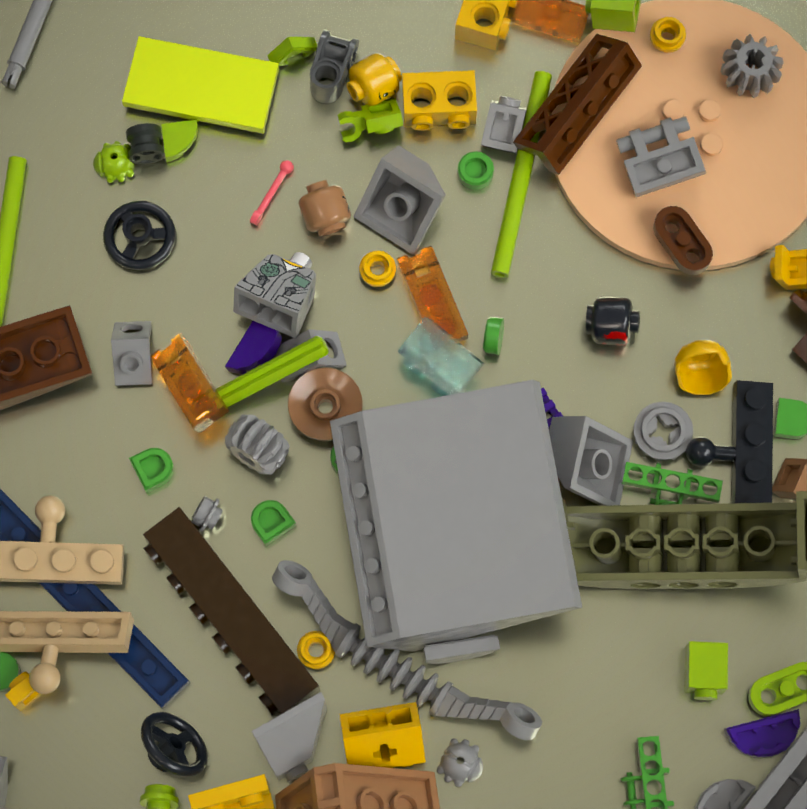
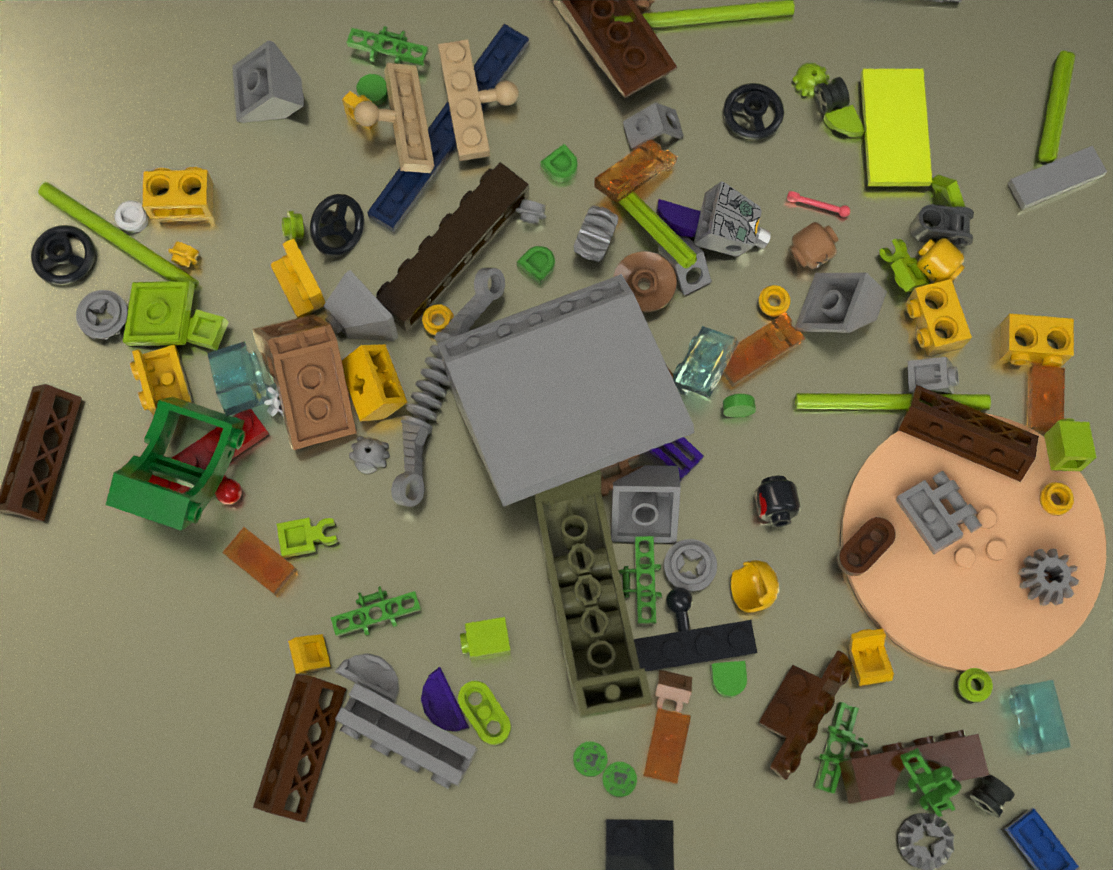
camera: 75 degrees right, 0 degrees up
light grey tile [423,635,500,664] -> none
bright green tile [457,151,494,190] -> none

